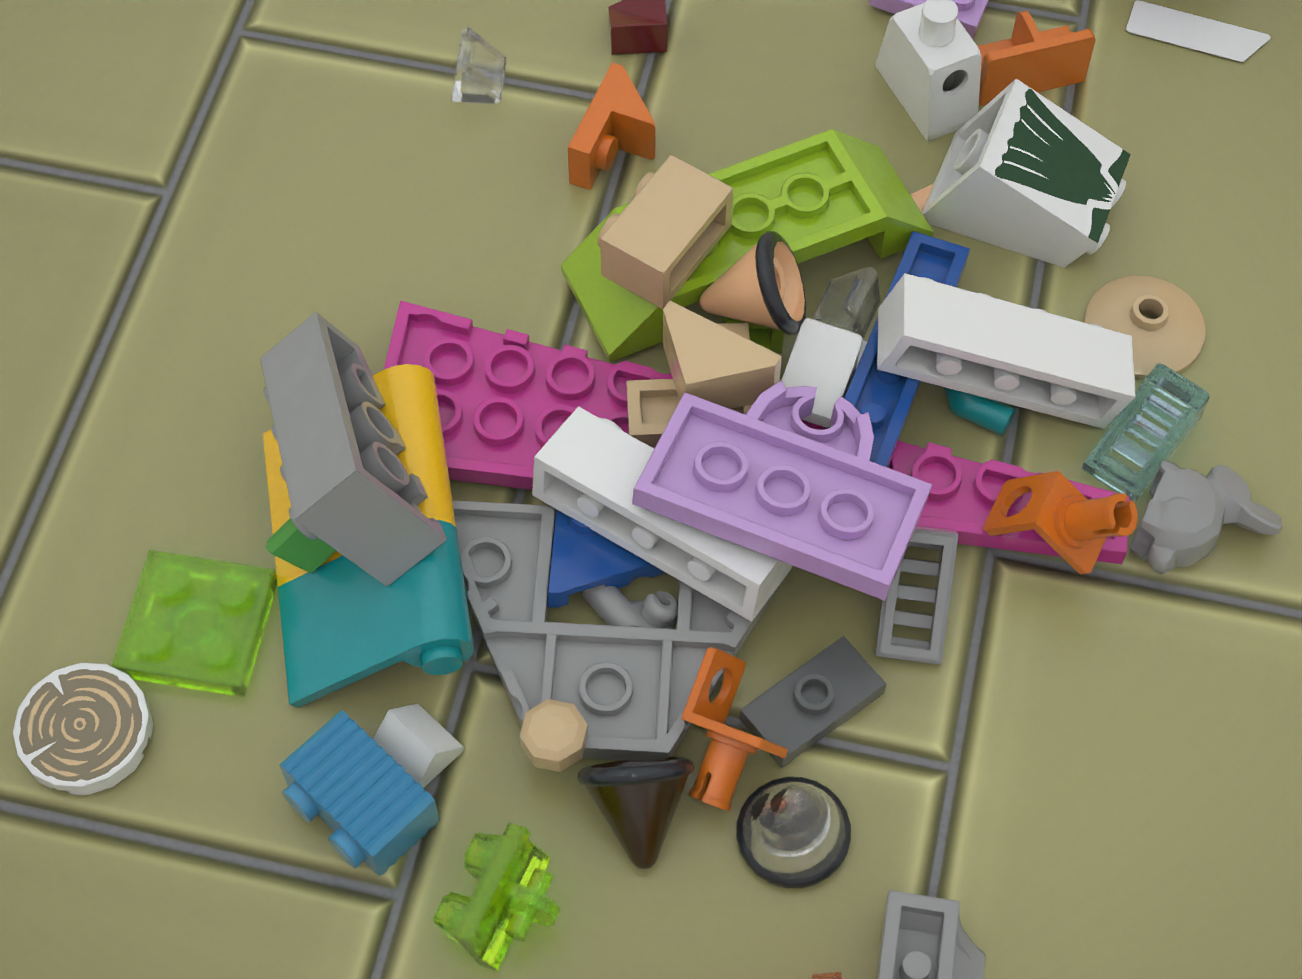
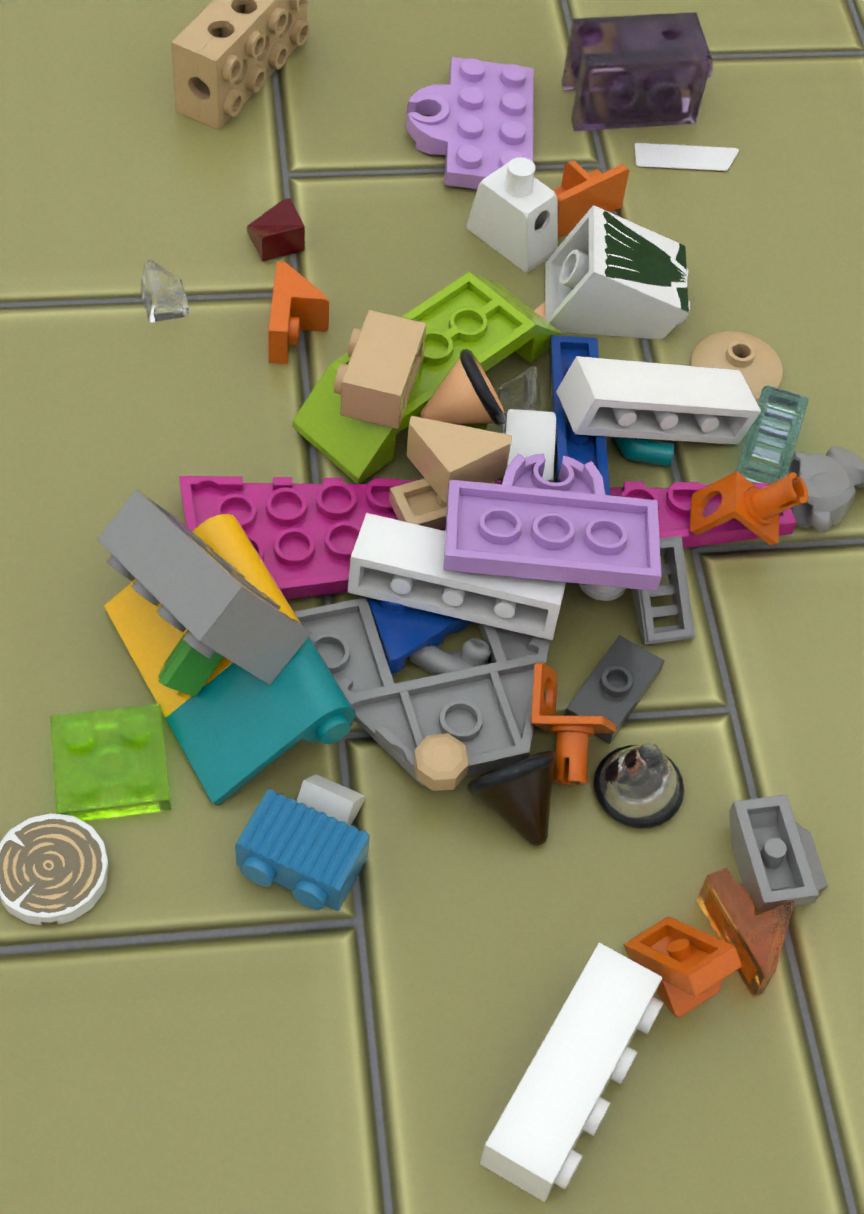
camera: 25 degrees left, 5 degrees down
clear neon green hips [433,822,561,971] -> none

